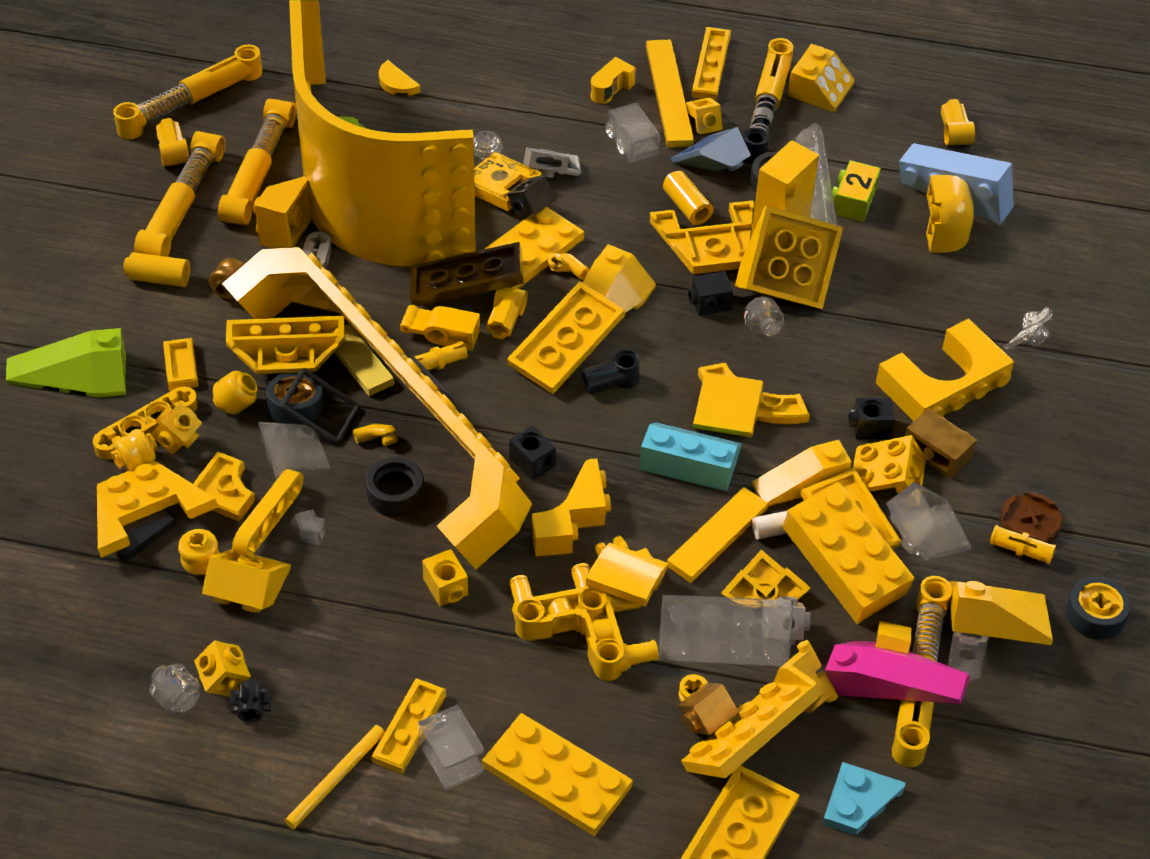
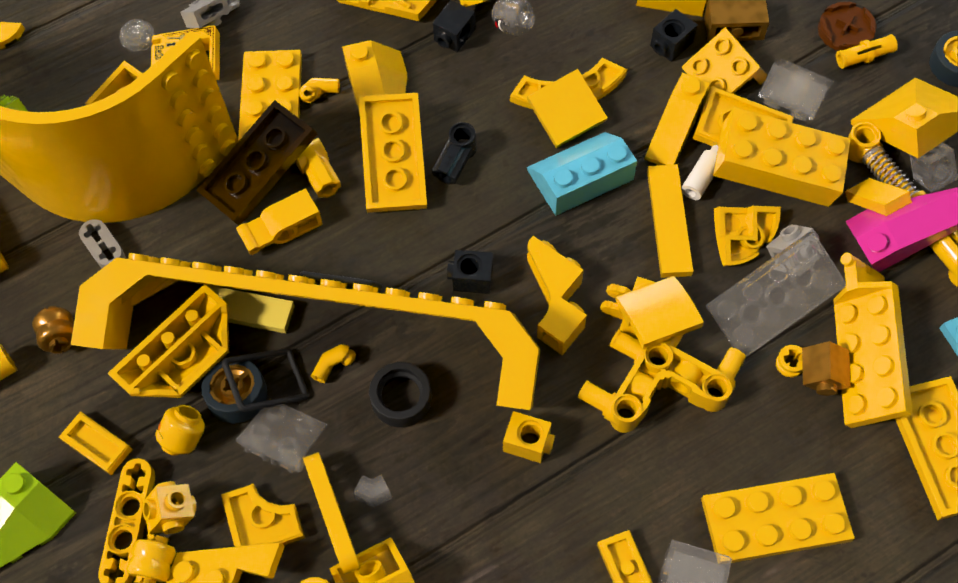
camera: 40 degrees left, 15 degrees up
yellow slope [253,176,312,249] -> none
yellow pin [414,341,468,370] -> none
black brick [507,176,556,218] -> none

